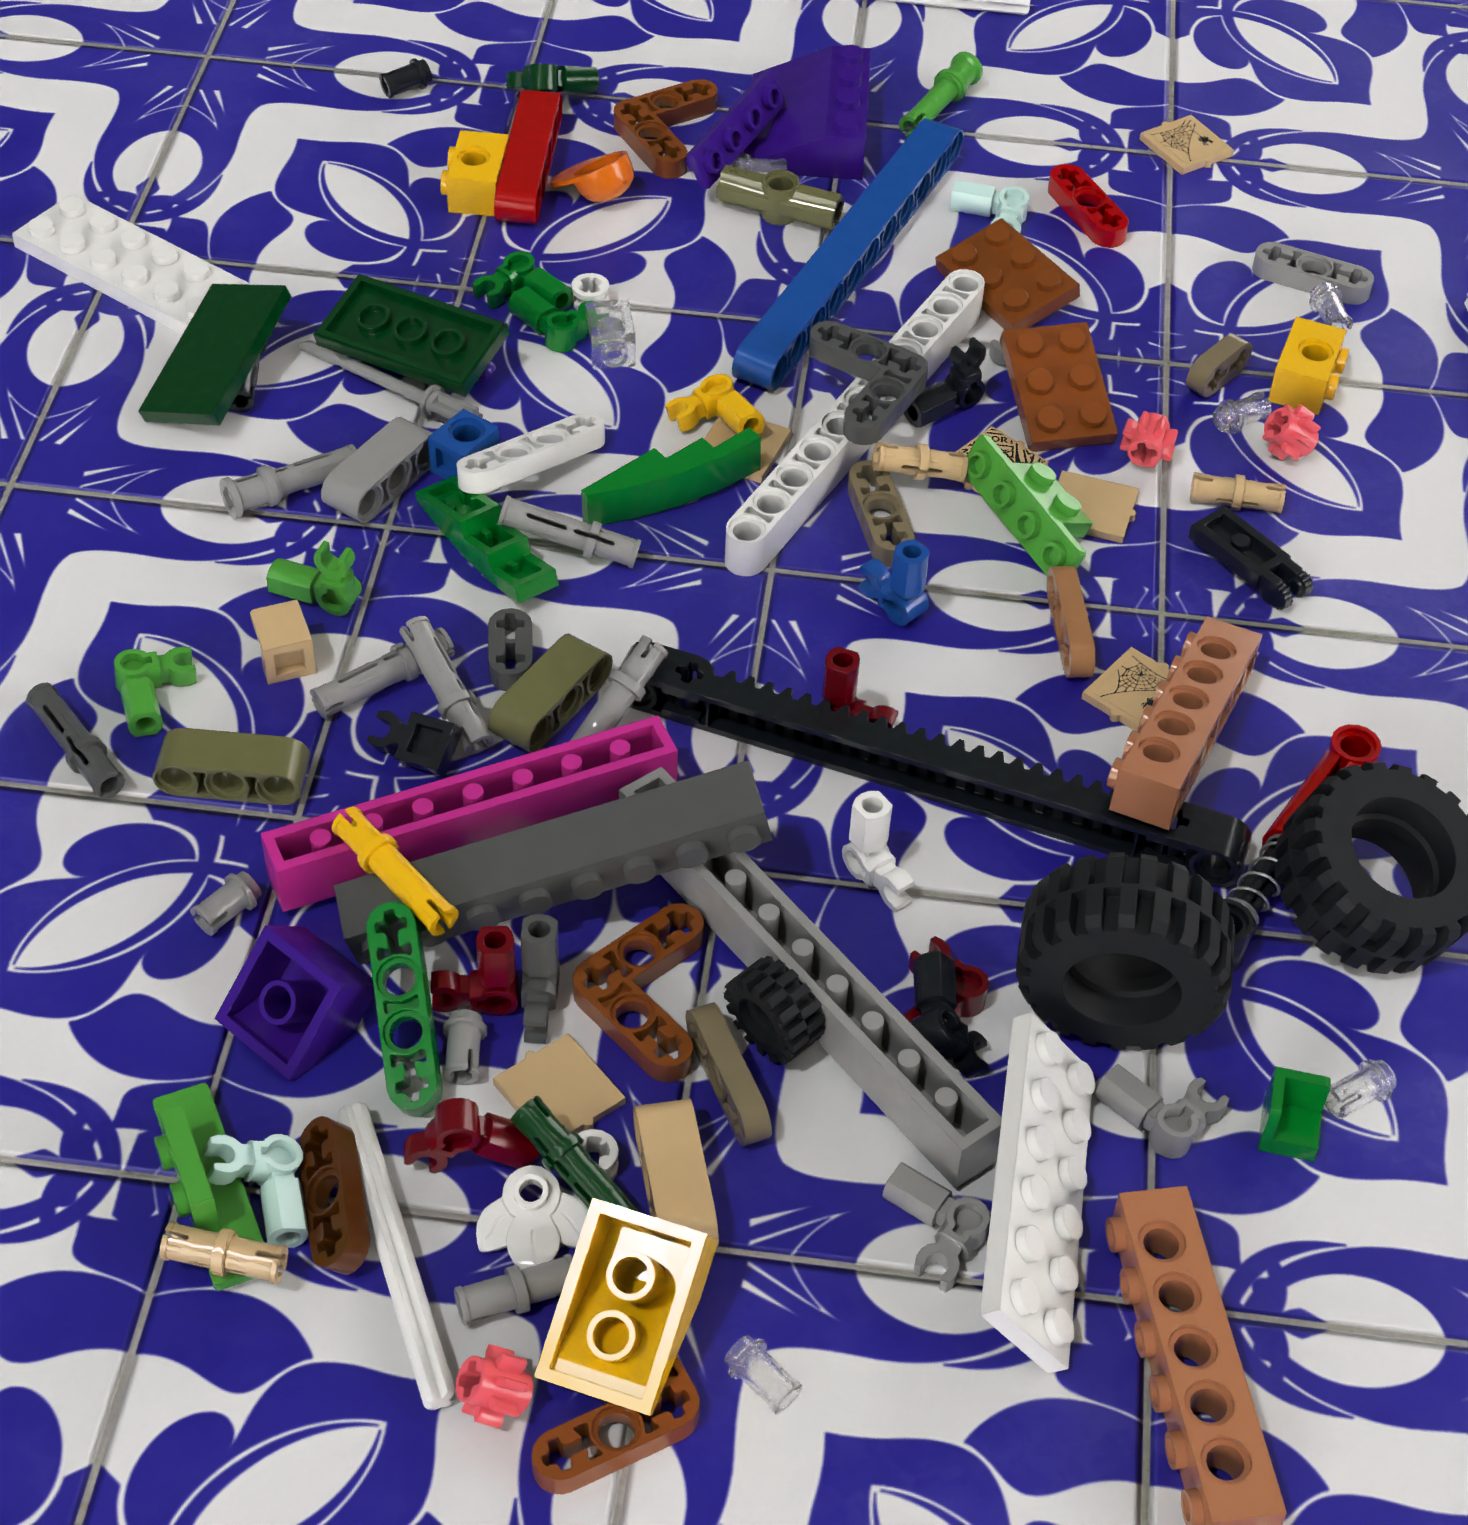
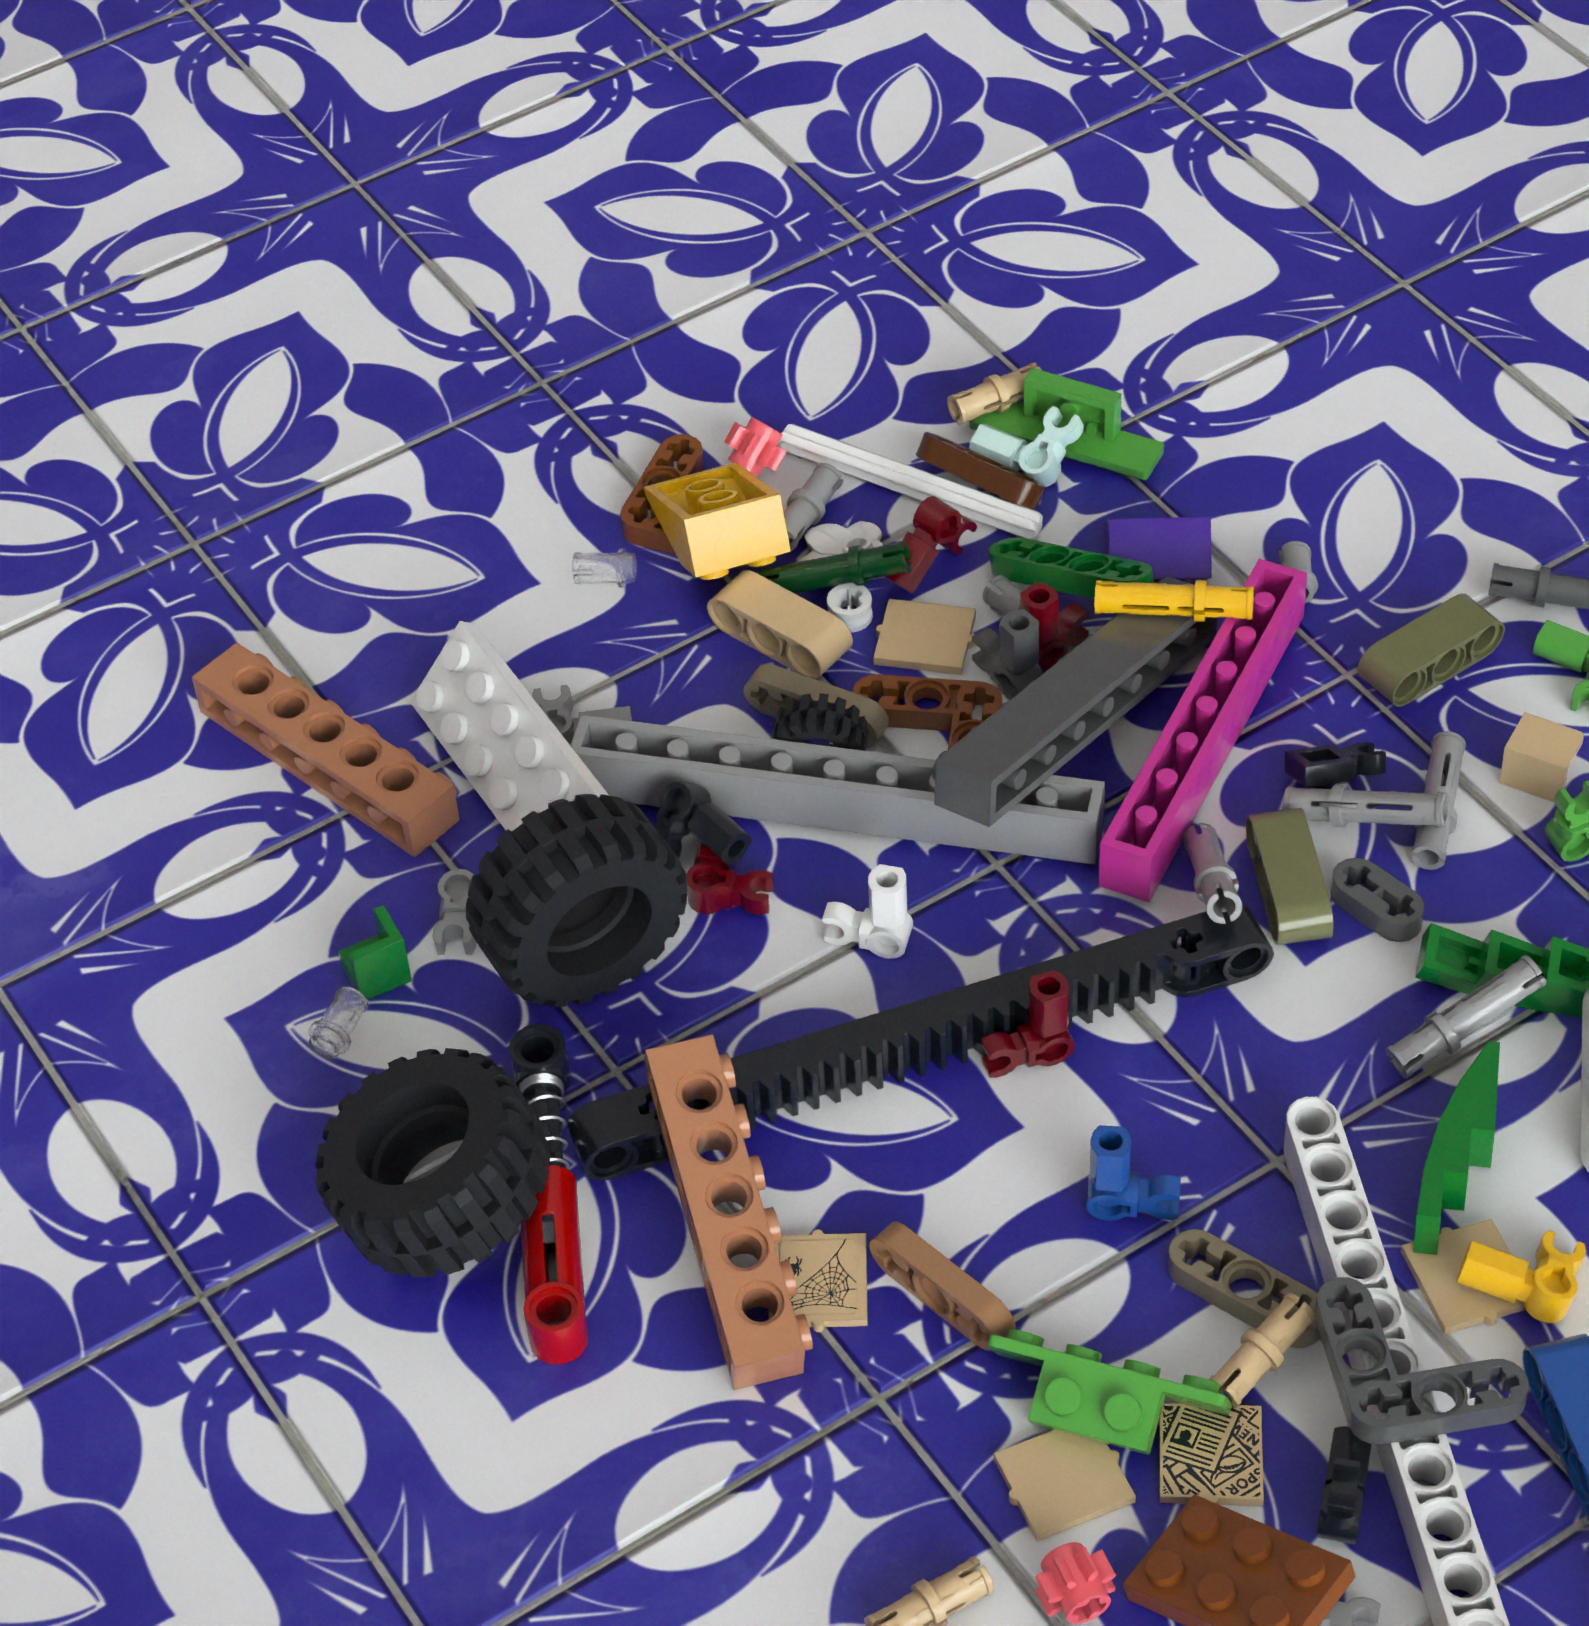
camera: 145 degrees right, 0 degrees up
black hinge [1188,506,1314,610] -> none

